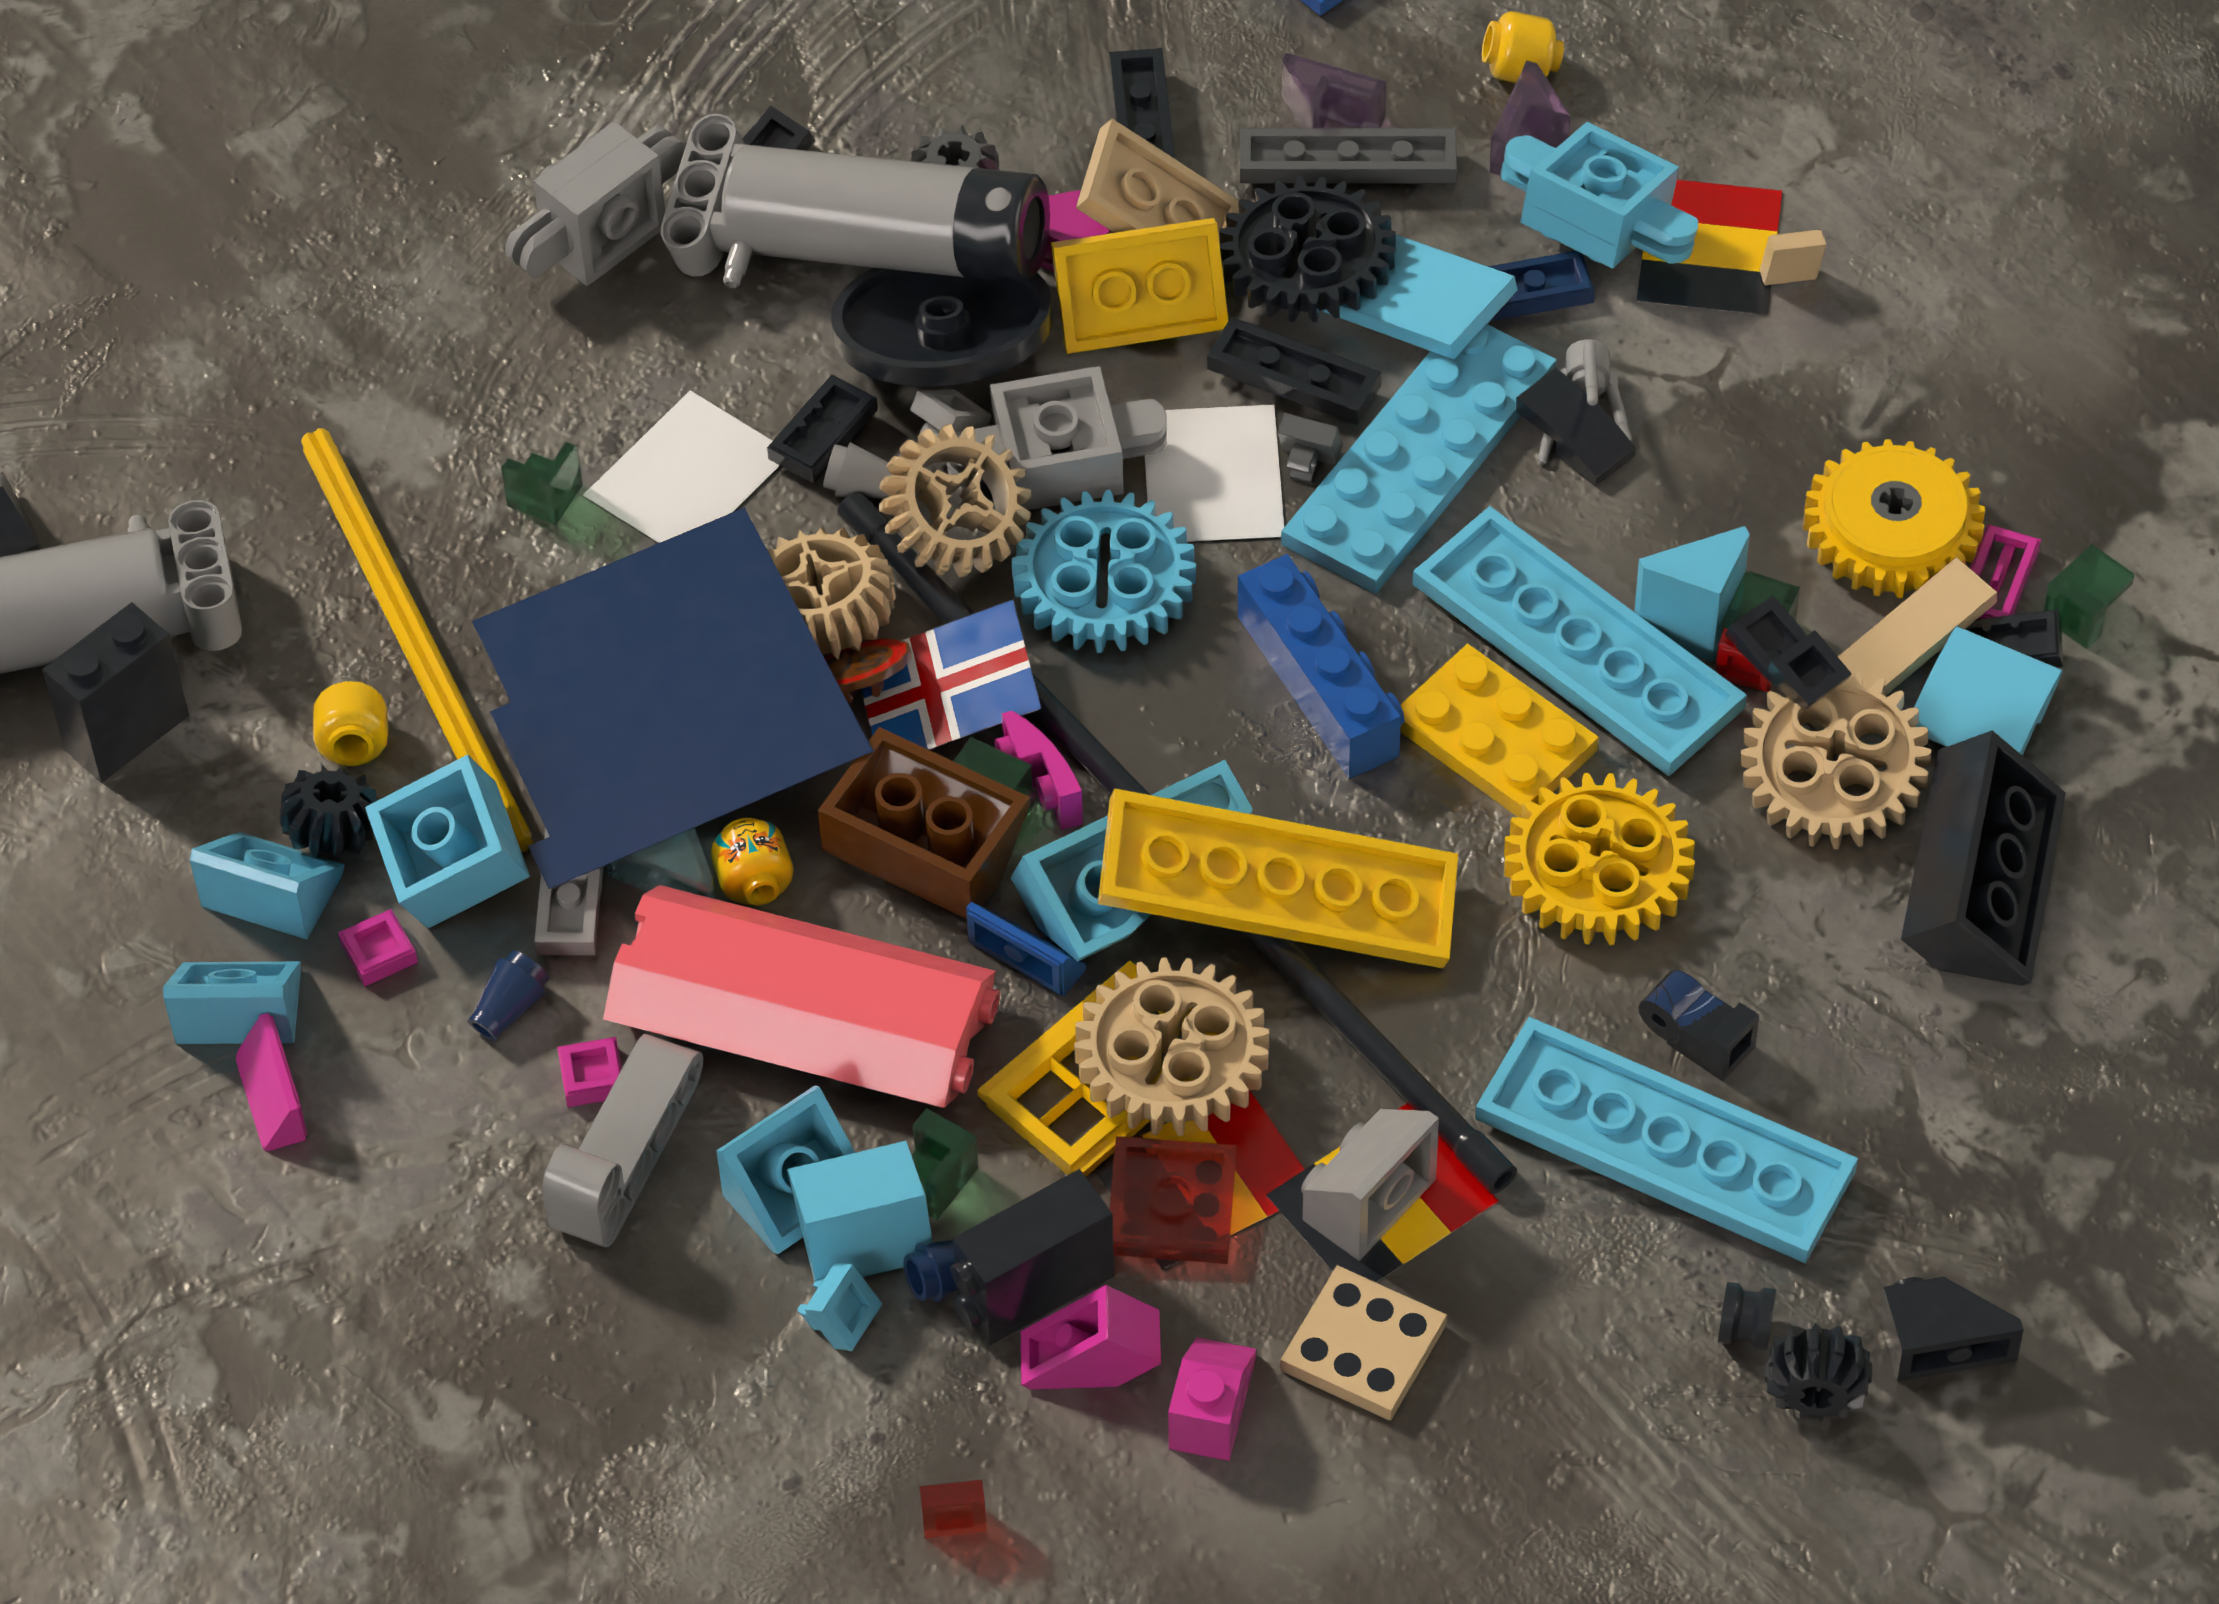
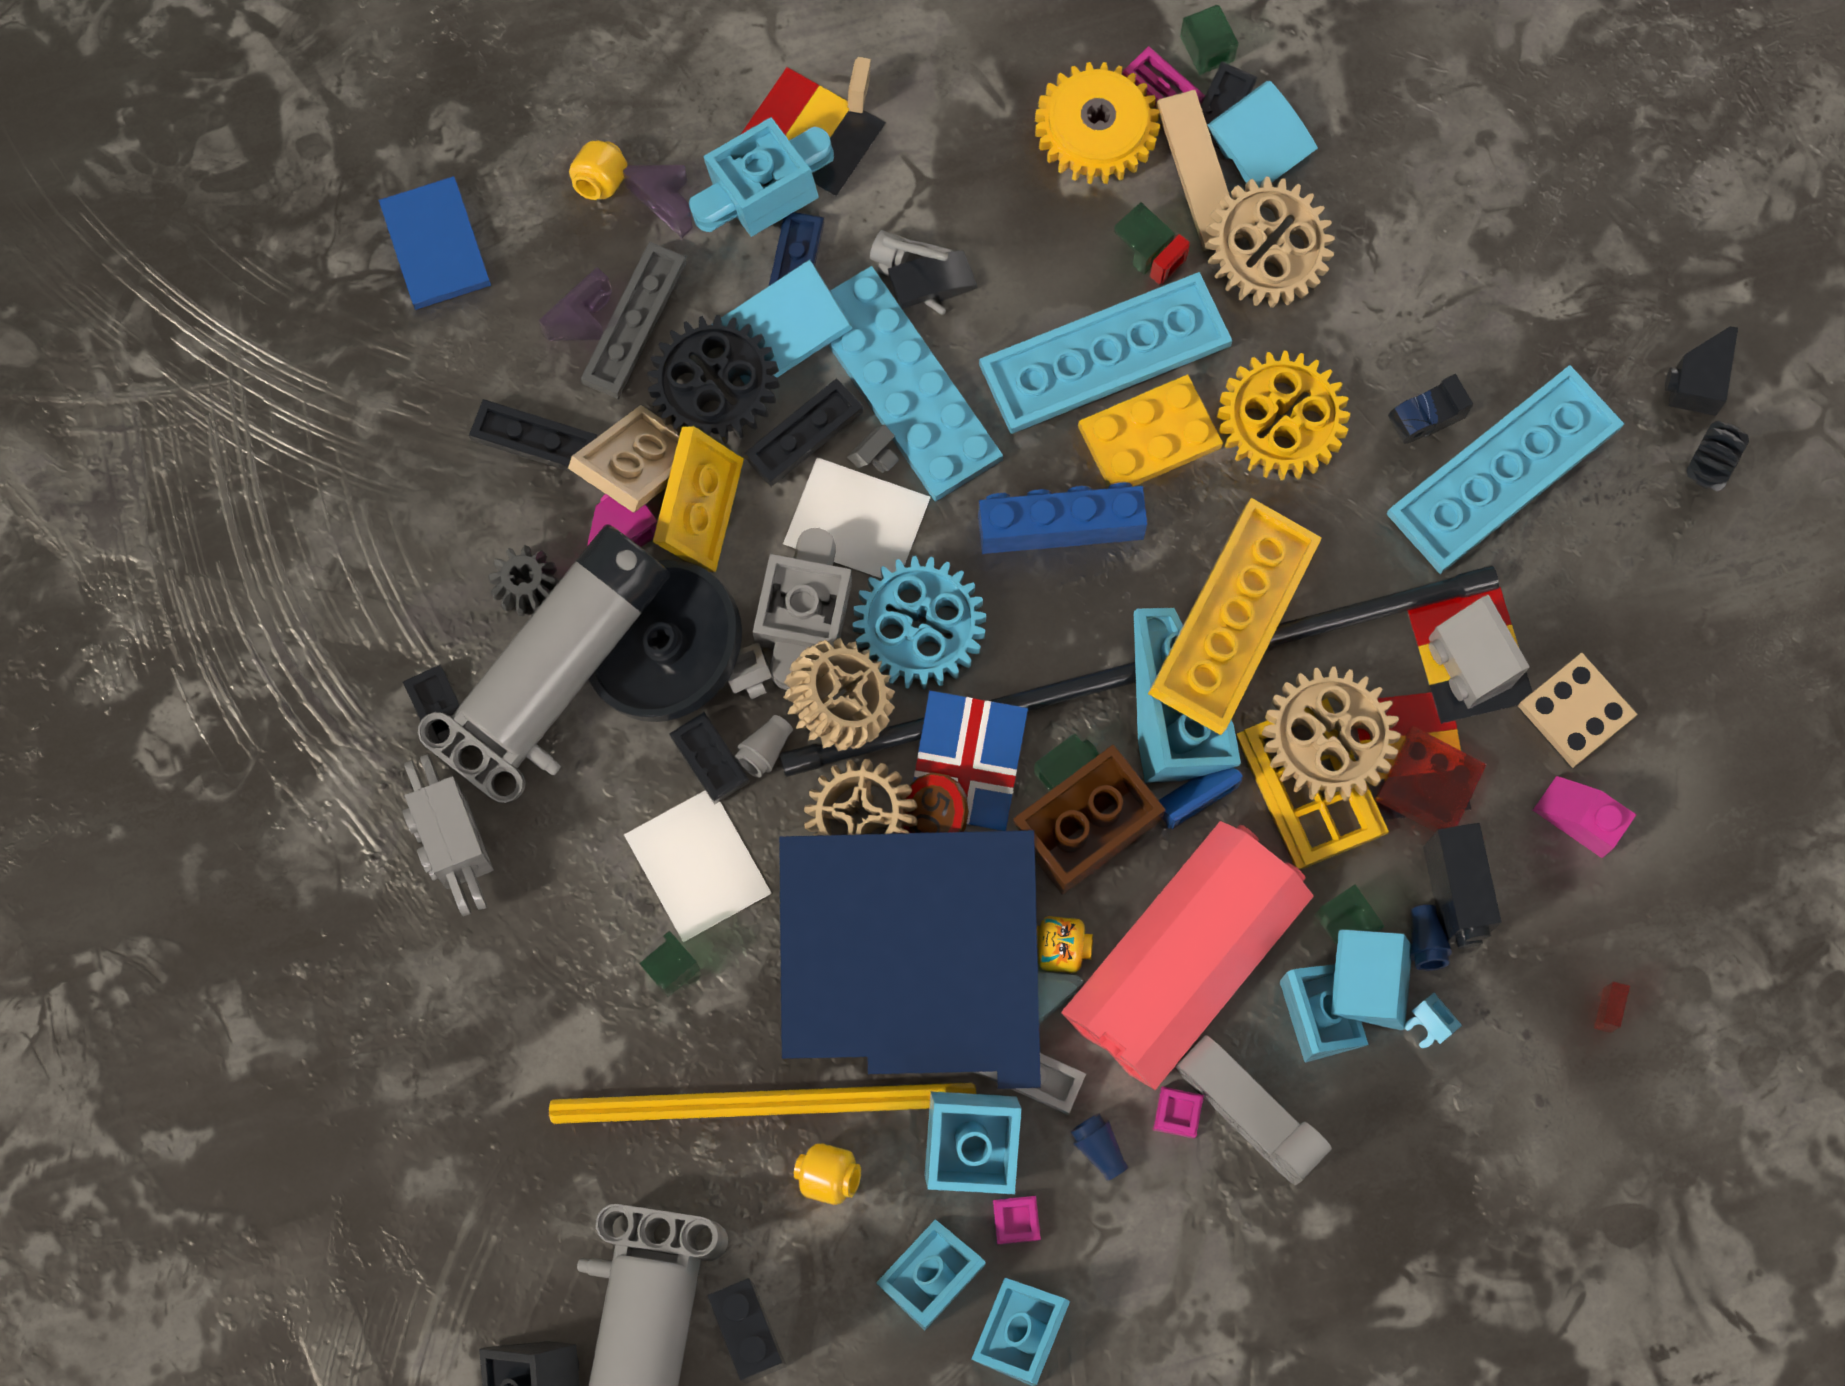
camera: 70 degrees left, 20 degrees up
dark pink slope [236,1012,308,1151] -> none
black gear [280,763,378,861] -> none
dark pink slope [995,710,1083,830] -> none
dark pink slope [1021,1285,1161,1389] -> none
medium azure slope [1634,526,1750,663] -> none
black wheel [1718,1281,1776,1351] -> none
black slope [1725,595,1852,709] -> none
black slope [1901,730,2066,986] -> none

